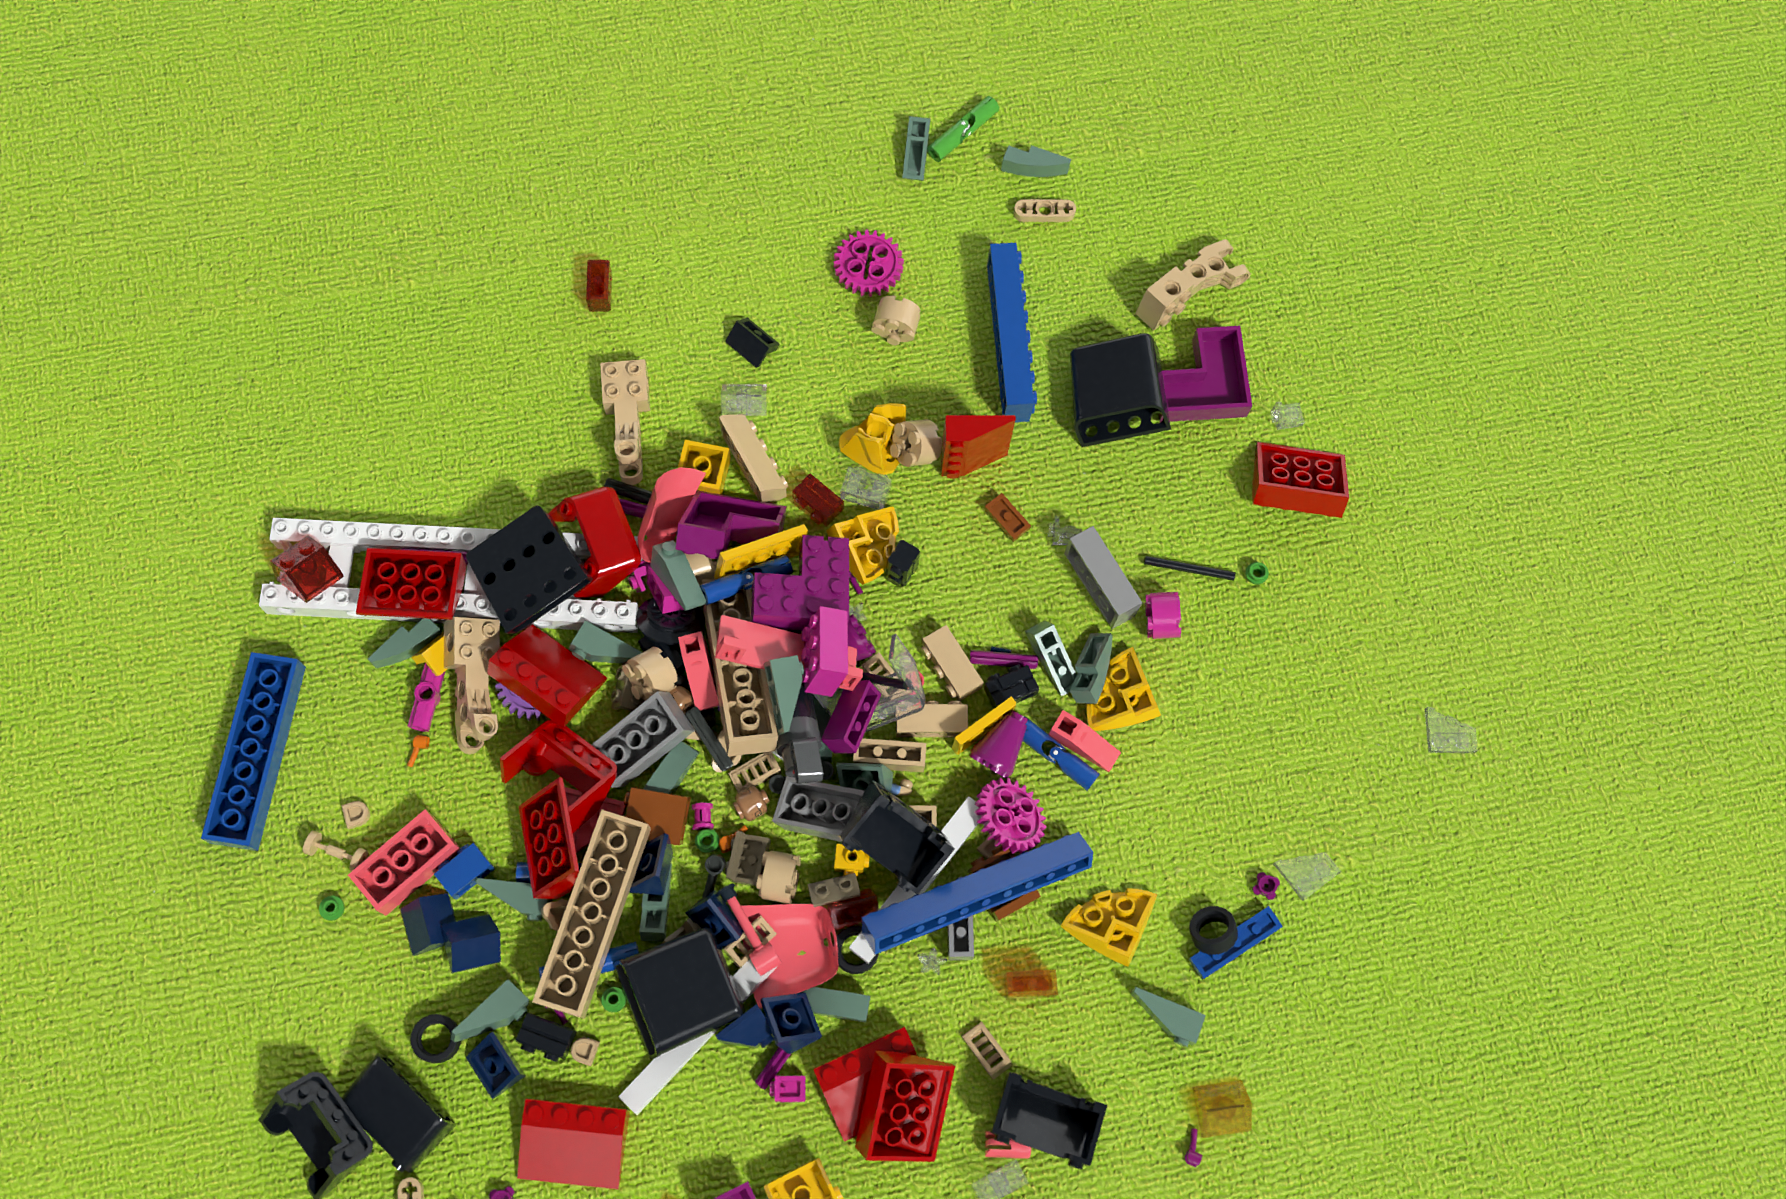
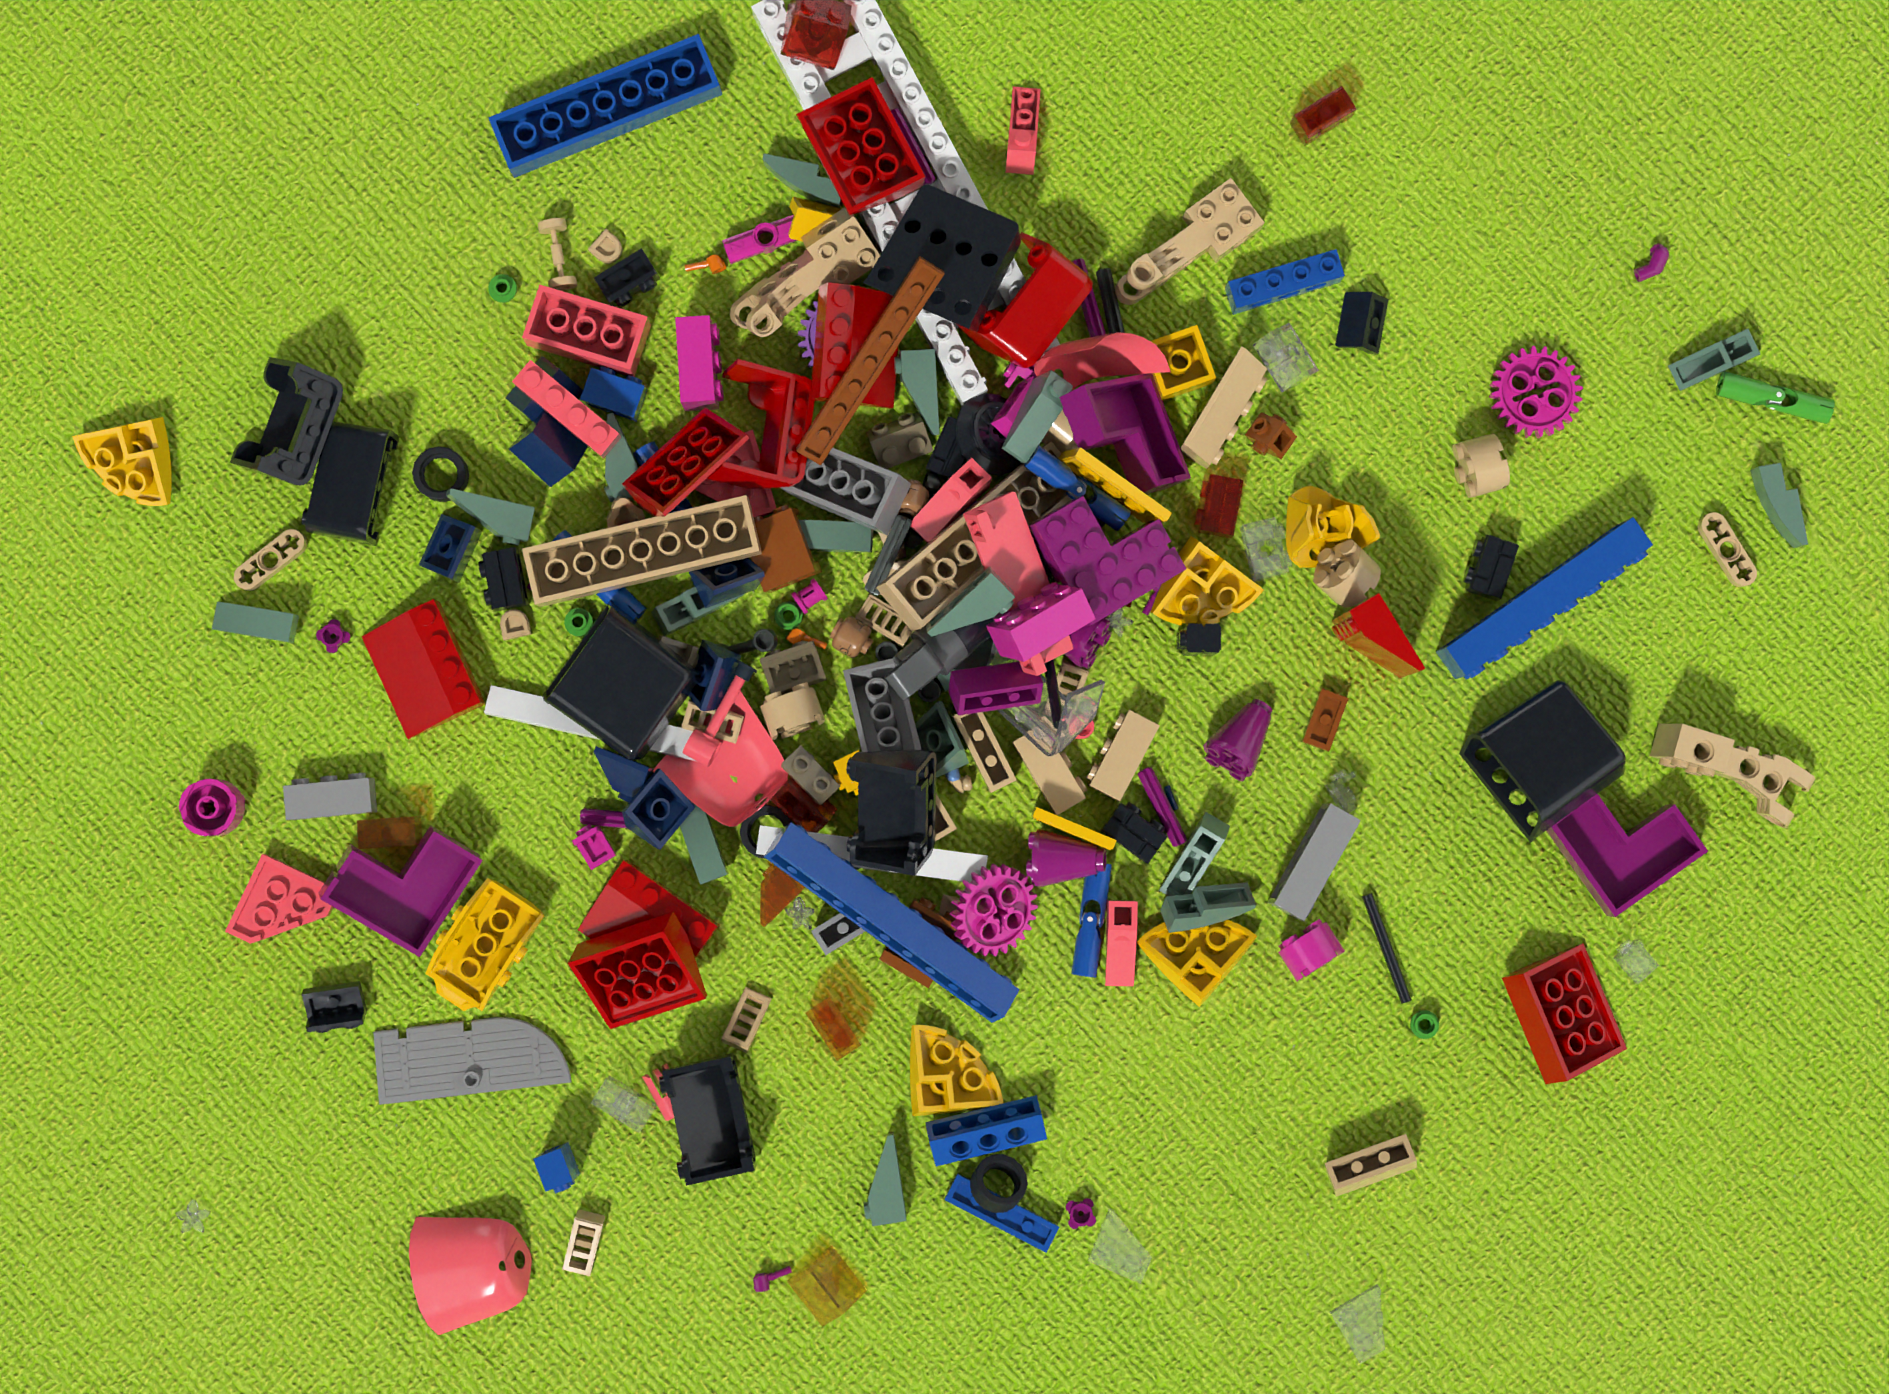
camera: 60 degrees right, 15 degrees up
tan brick [622,647,678,701] -> none
none -> coral brick [512,360,622,459]
none -> black bracket [594,248,660,308]
none -> dark pink brick [675,315,724,411]
none -> clear orange slope [760,864,806,928]
none -> dark orange tile [796,256,945,465]
none -> blue brick [925,1095,1047,1166]
none -> coral slope [1005,86,1041,175]
none -> magenta cone [1203,699,1272,781]
none -> blue brick [1225,249,1345,315]
none -> dark orange brick [1245,412,1297,459]
none -> tan brick [1325,1134,1417,1197]
none -> black brick [1463,535,1519,601]
none -> magenta arm [1634,243,1669,282]

